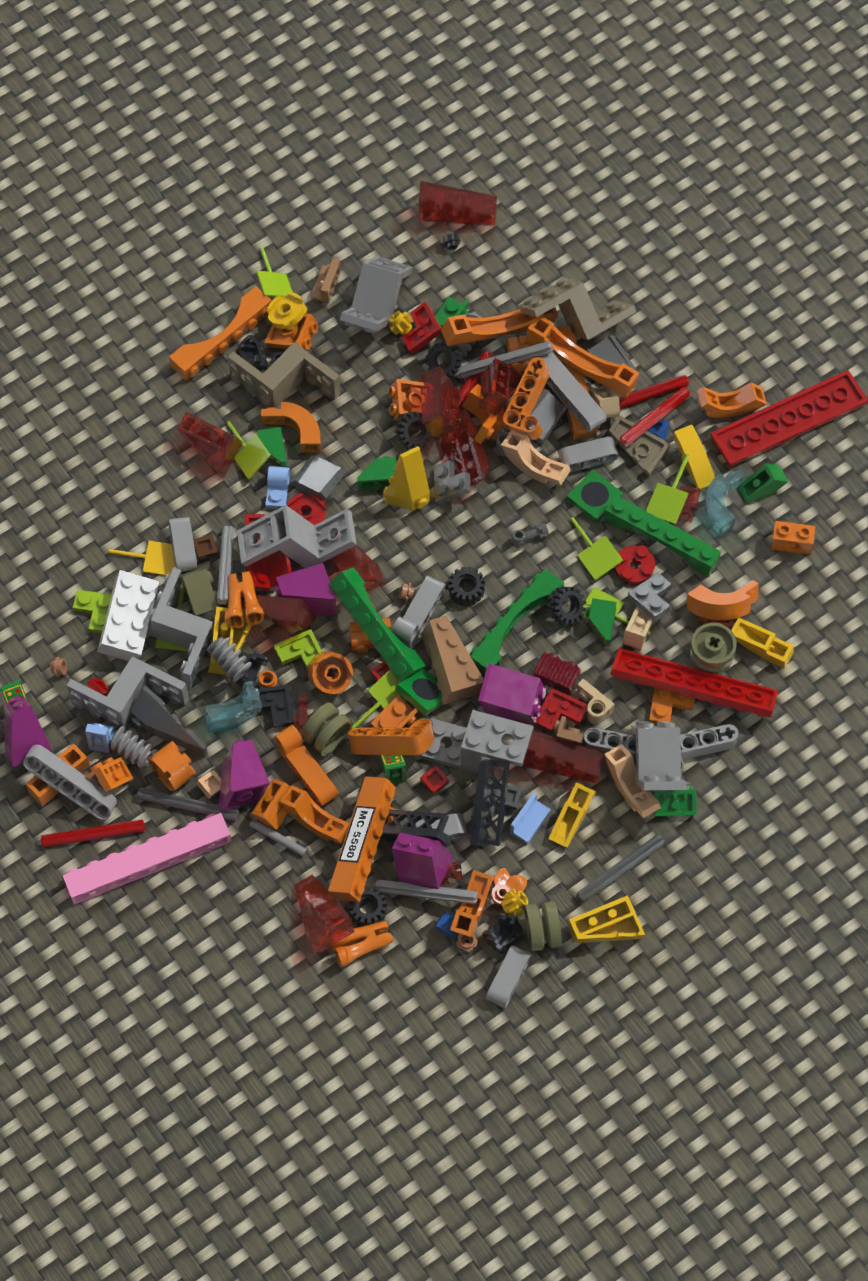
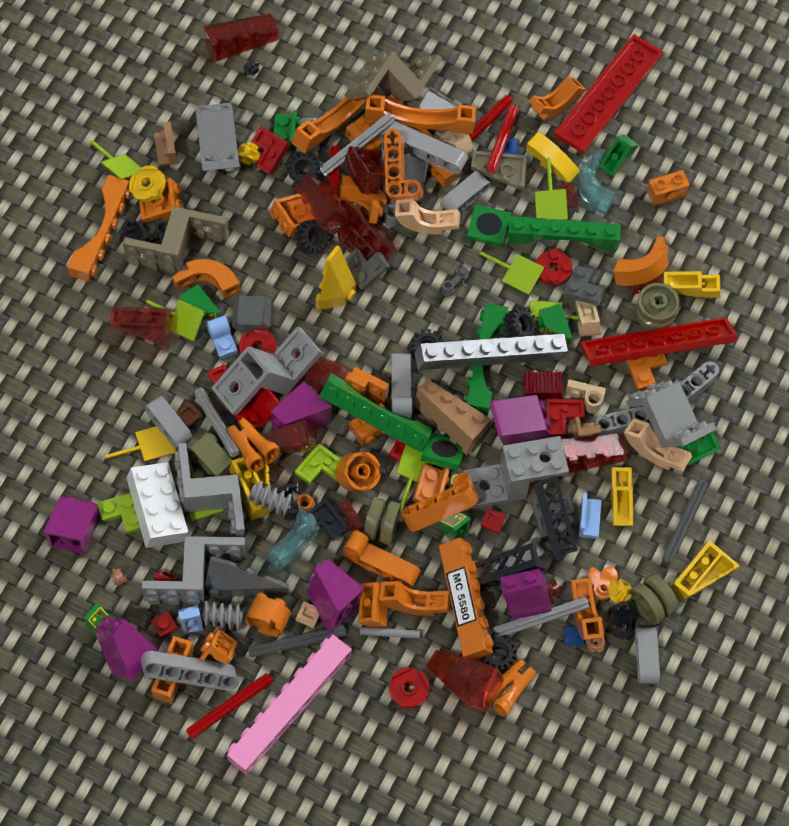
camera: 30 degrees left, 0 degrees up
green slope [357,456,396,490] -> none
nougat plate [399,583,414,602] -> none
none -> magenta slope [44,496,99,555]
none -> red plate [151,611,178,639]
none -> orange plate [344,367,389,406]
none -> red plate [389,668,429,709]
none -> brick [414,334,568,370]

